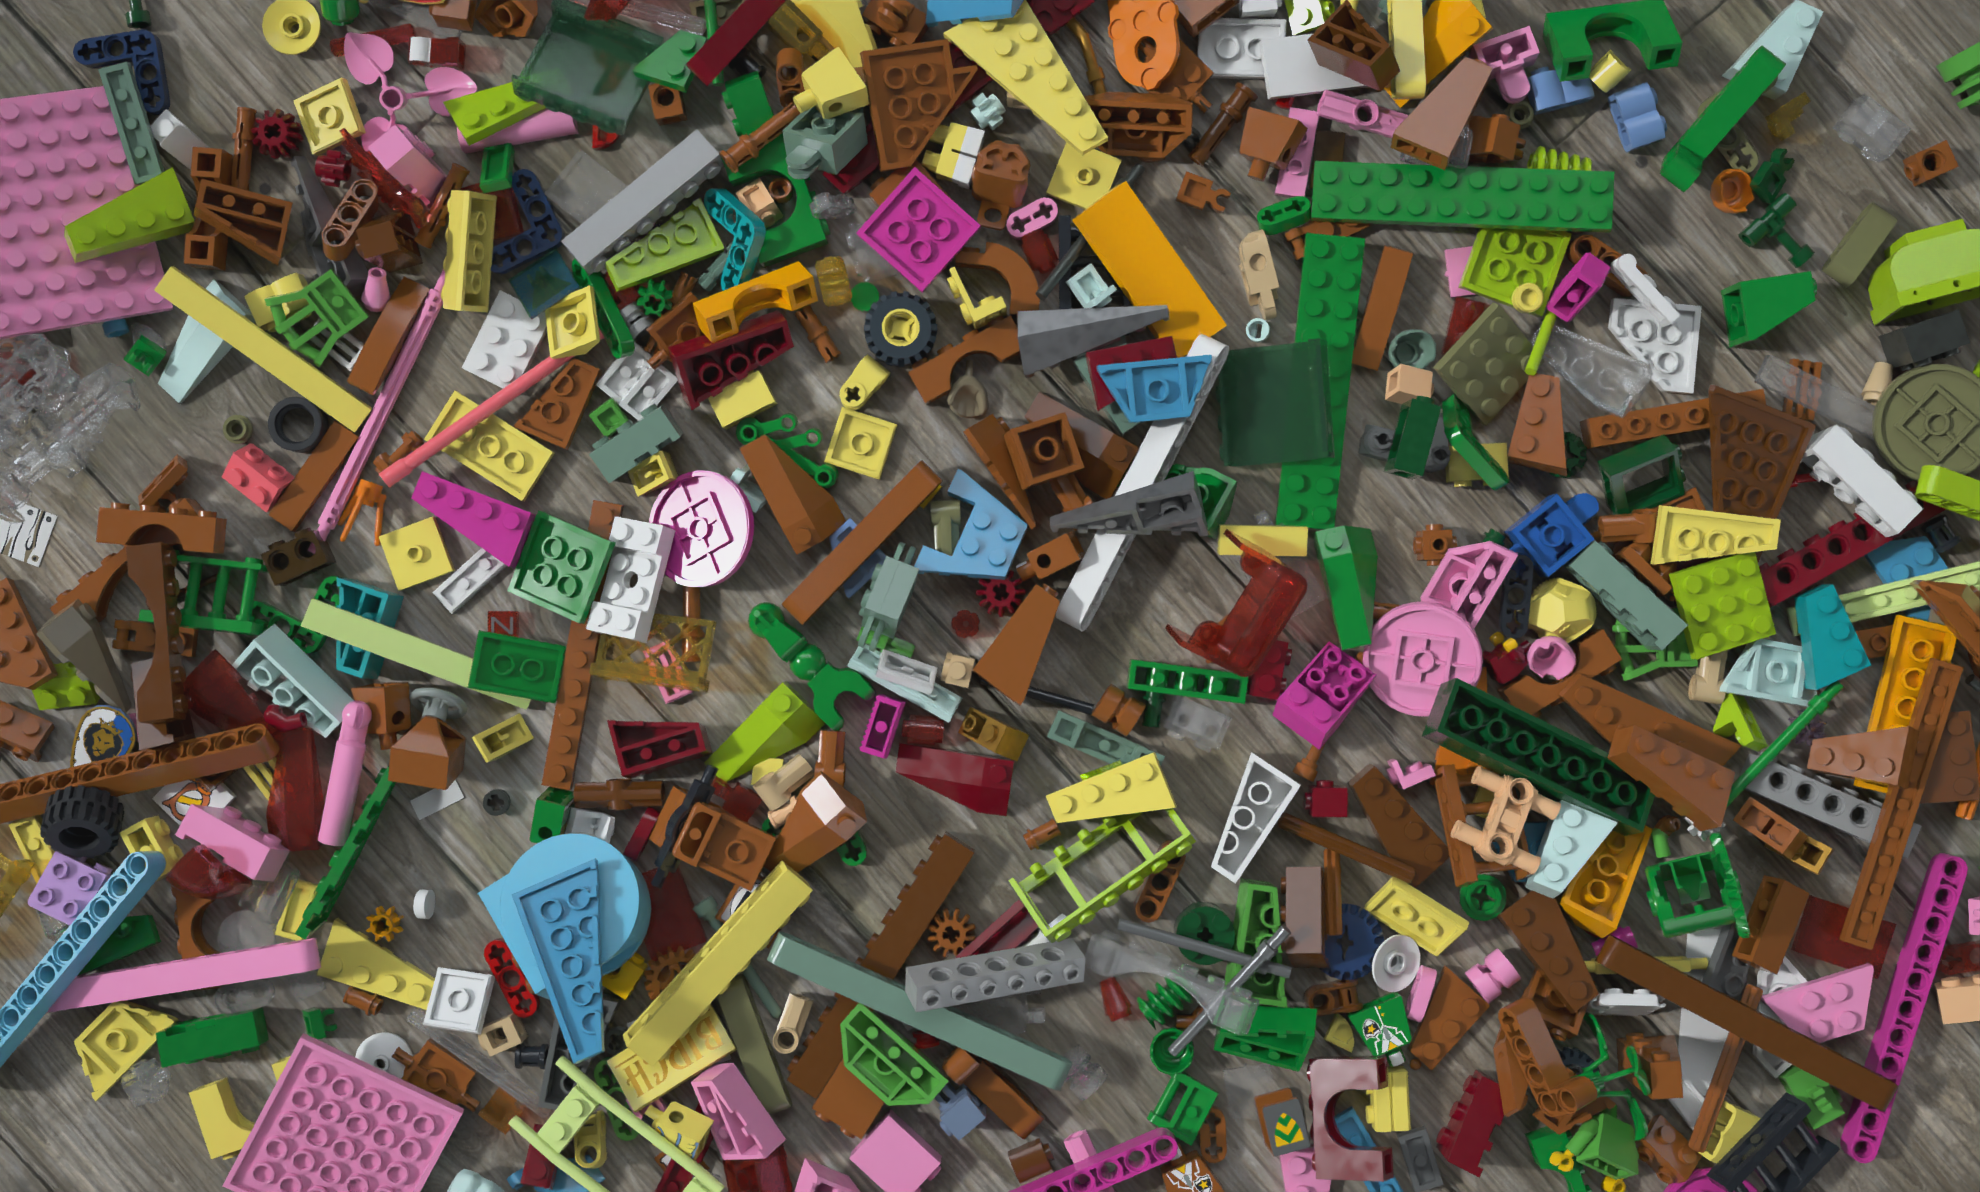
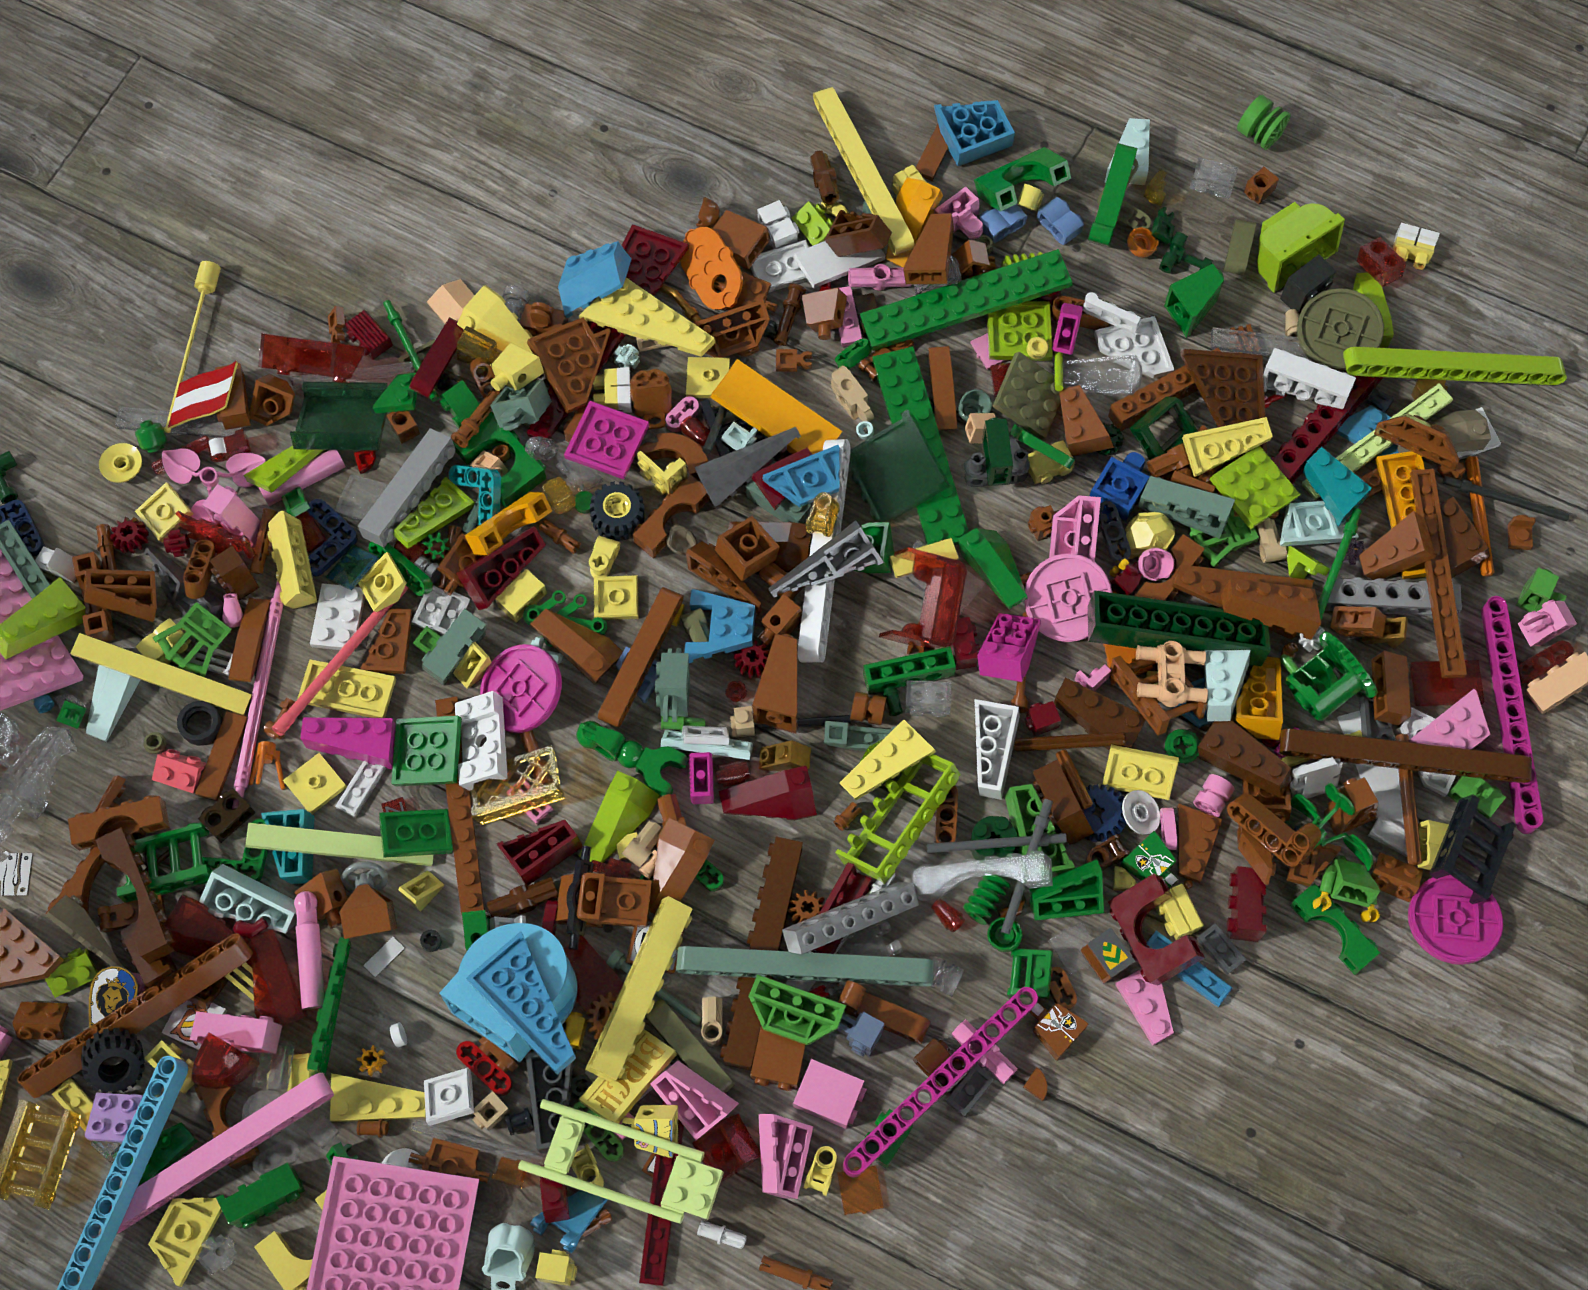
camera: 25 degrees left, 20 degrees down
none -> clear yellow piece [806,492,840,537]

